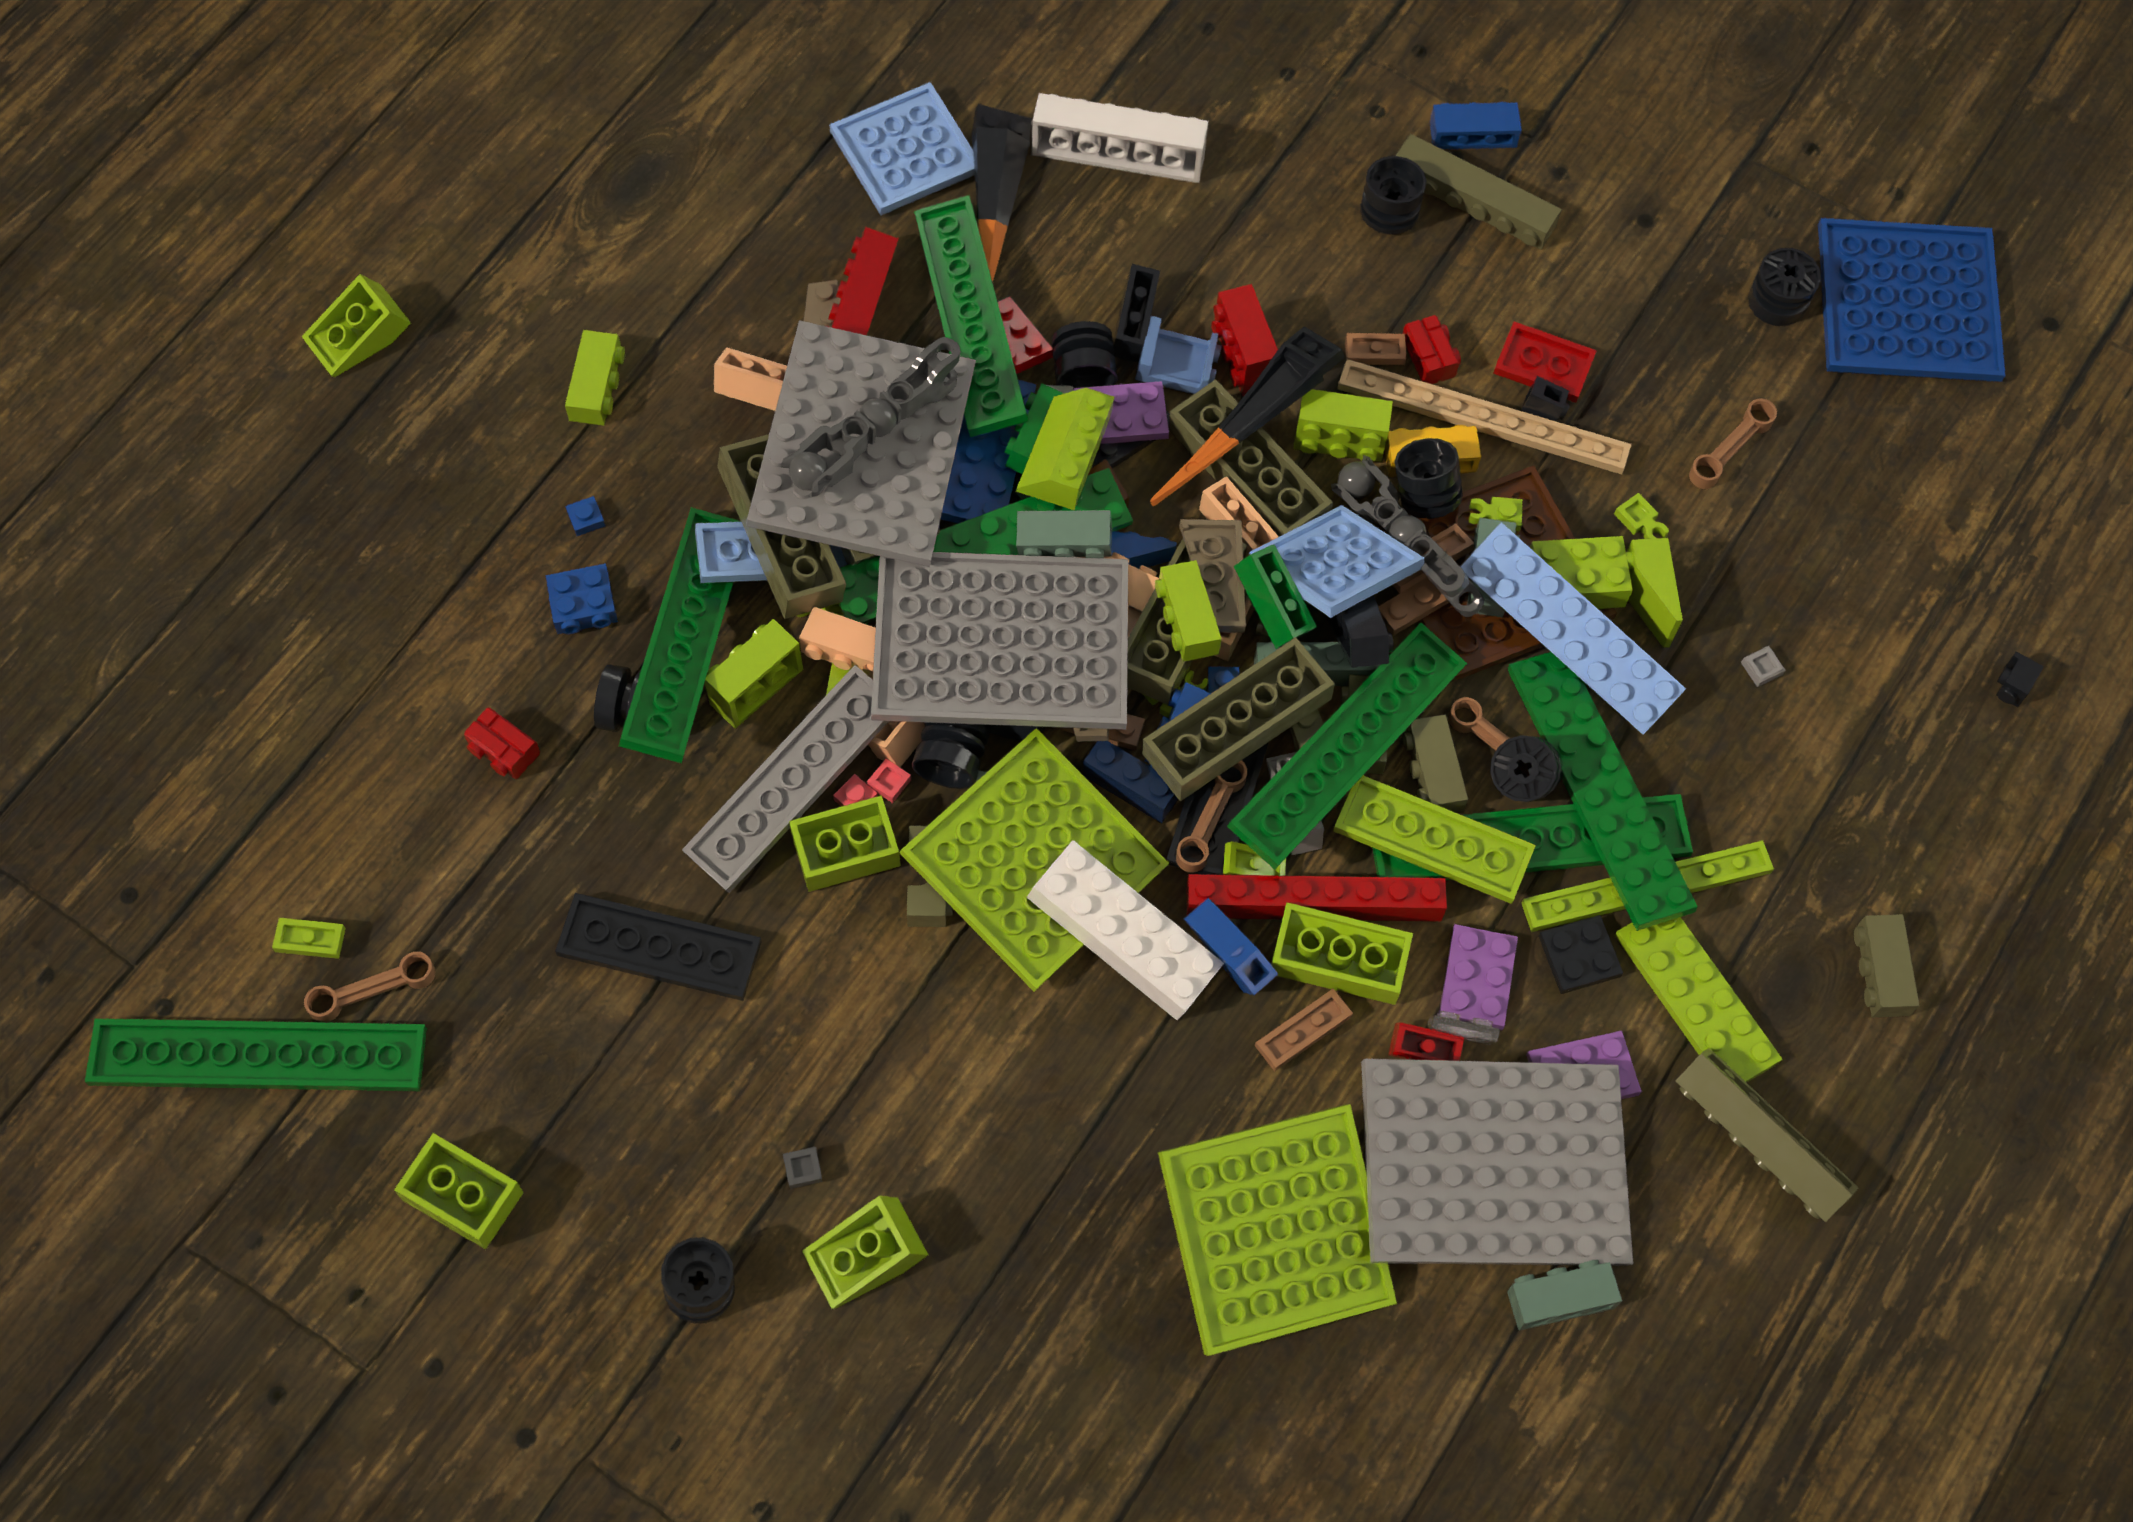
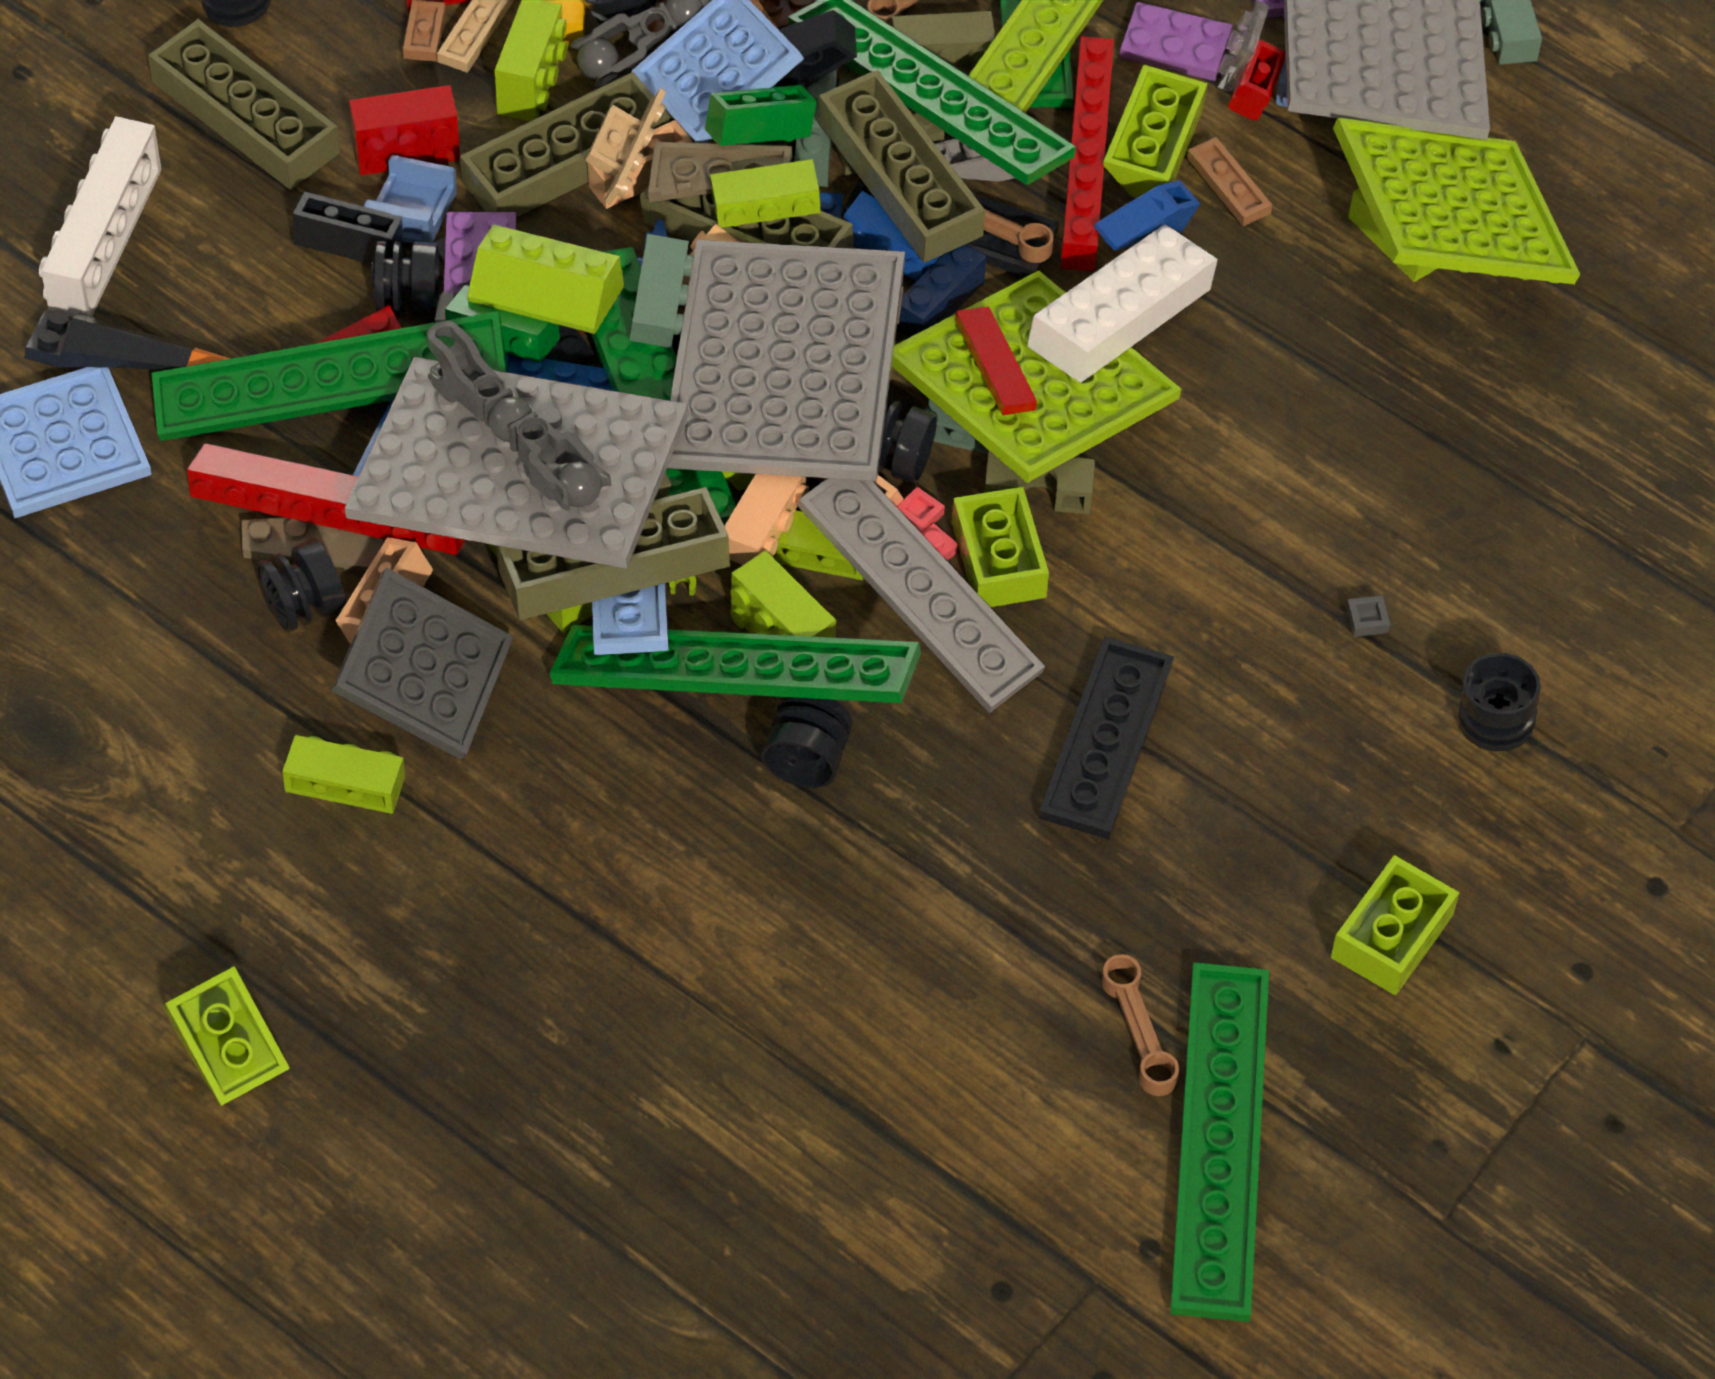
camera: 85 degrees left, 10 degrees down
lime plate [272,918,346,959] -> none
red brick [464,707,540,779] -> none
blue plate [545,563,618,634] -> none
blue plate [565,496,605,536] -> none
lime slope [802,1195,928,1309] -> none
black plate [1150,326,1345,506] -> none
lime plate [1223,841,1286,876] -> none
none -> olive brick [148,19,340,190]
none -> black wheel [256,538,346,633]
none -> dark grey plate [331,567,514,760]
none -> tan bracket [585,88,666,205]
none -> red tile [955,306,1037,415]

